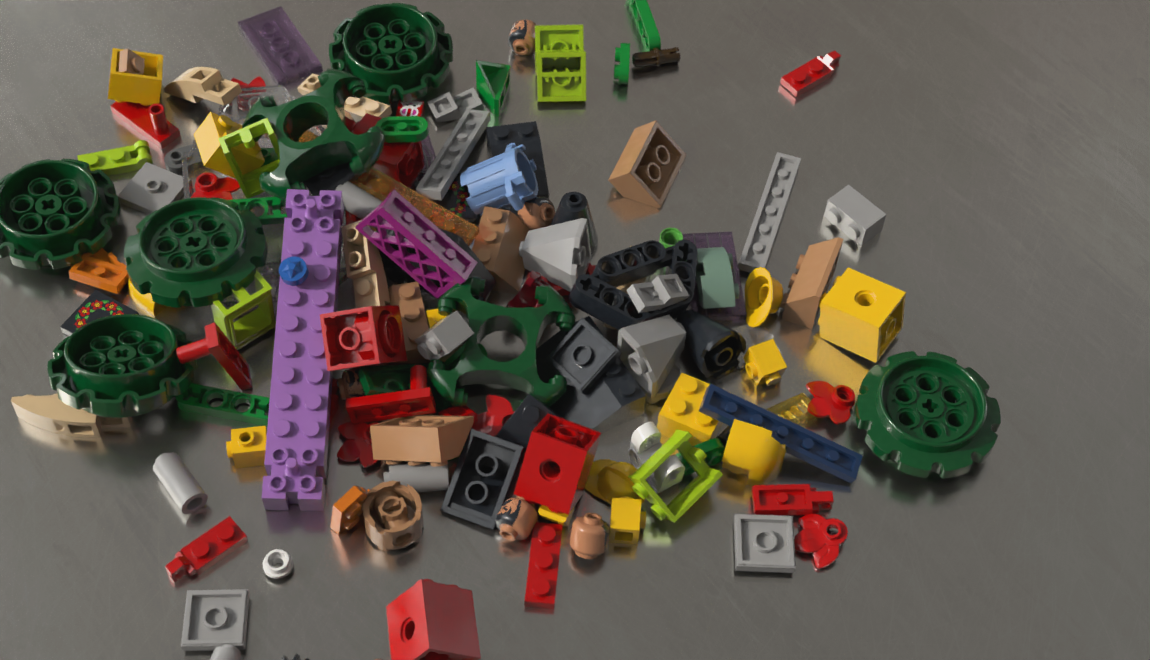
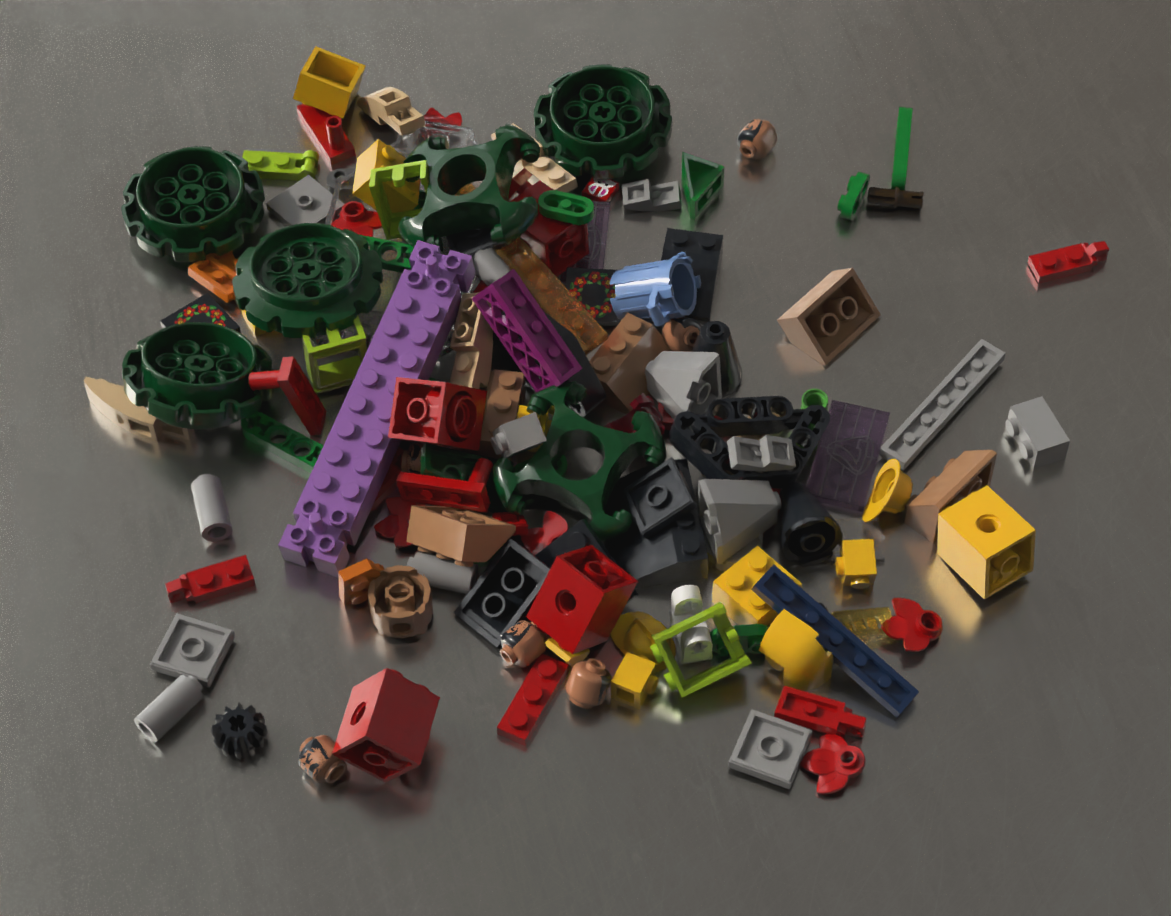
camera: 25 degrees right, 0 degrees up
medium nougat plate [119,49,144,75] -> none
yellow brick [226,426,267,469] -> none
clear purple tile [238,6,323,88] -> none
white plate [263,549,293,579] -> none
blue tile [279,256,309,286] -> none
light grey plate [416,109,491,200] -> none
lime bracket [535,24,586,102] -> none
sand green brick [695,247,739,309] -> none
dark green piece [855,351,1001,478] -> none

